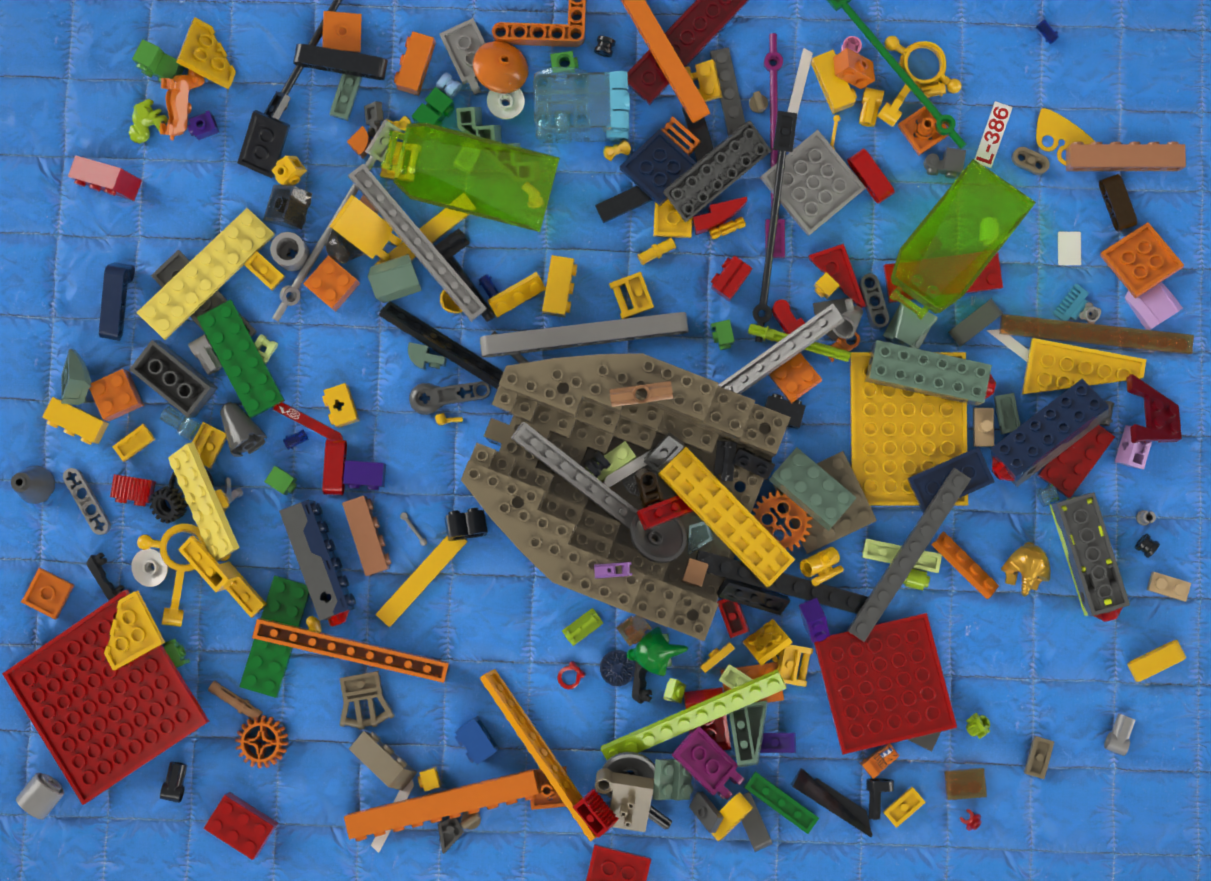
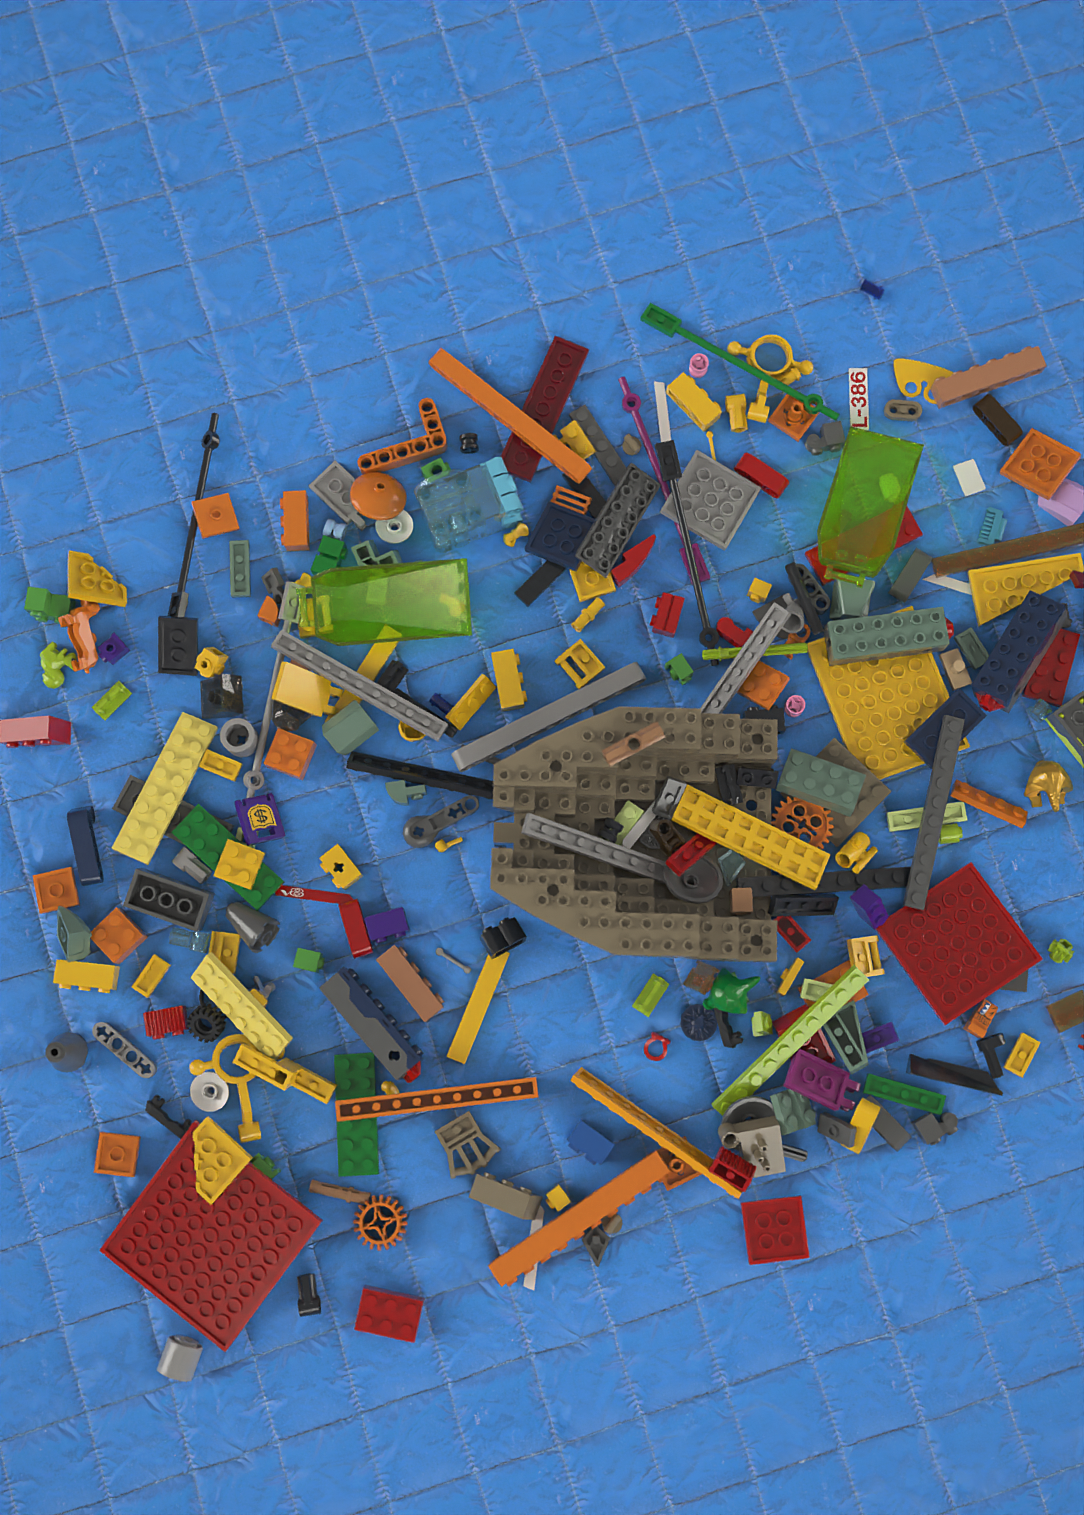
camera: 25 degrees left, 5 degrees down
clear blue pin [283,429,309,450] -> none
black beam [293,44,388,80] -> none
medium lavender bar [594,562,632,579] -> none
yellow axle [709,217,746,239] -> none
yellow plate [742,619,793,666] -> none
red wing [808,244,866,308] -> none
orange brick [833,48,875,89] -> none
light grey plate [1079,302,1101,325] -> none
none -> orange plate [33,867,80,914]
none -> lime hinge [91,681,132,720]
none -> yellow plate [213,839,266,890]
none -> dark purple container [235,793,286,846]
none -> bright pink wheel [784,695,806,718]
none -> black axle [785,562,824,635]
none -> dark grey brick [911,1112,958,1146]

